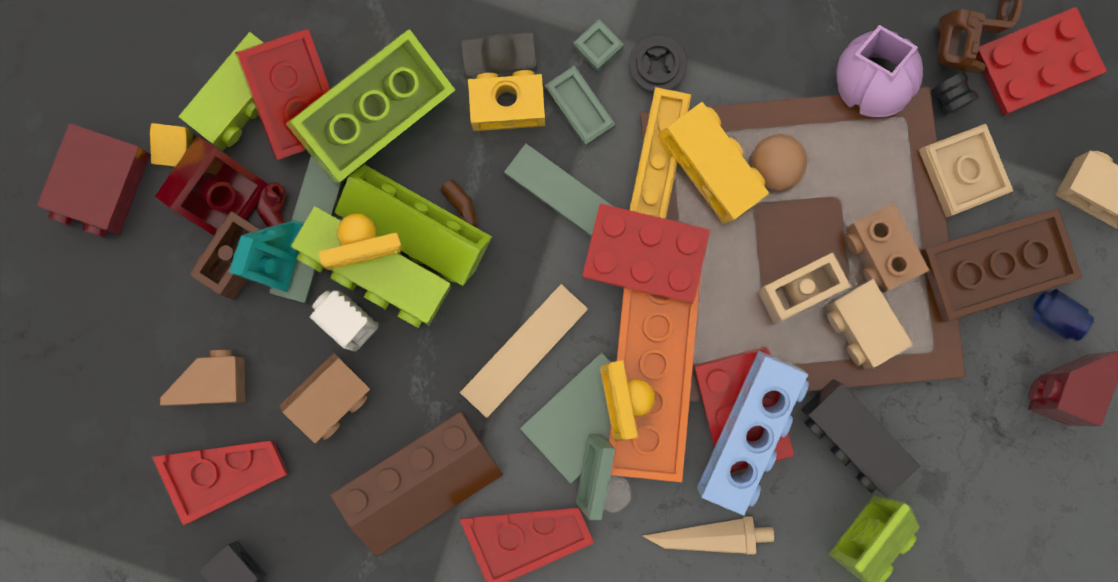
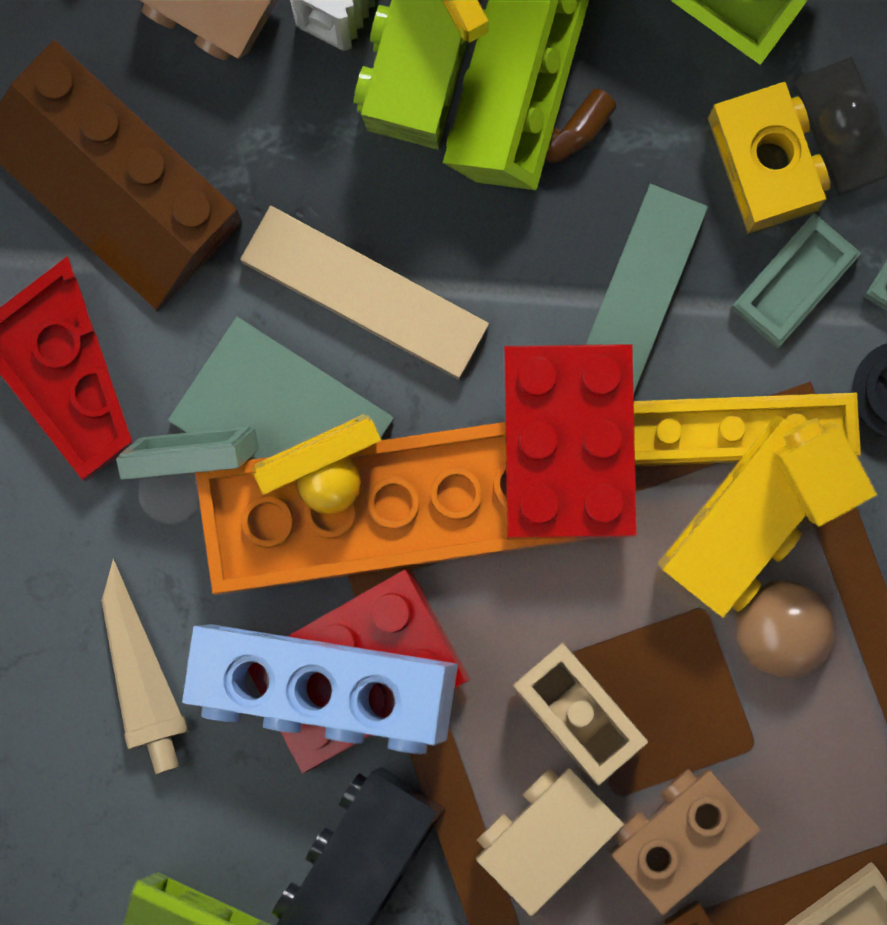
camera: 75 degrees right, 0 degrees up
none -> yellow brick [773,418,877,526]

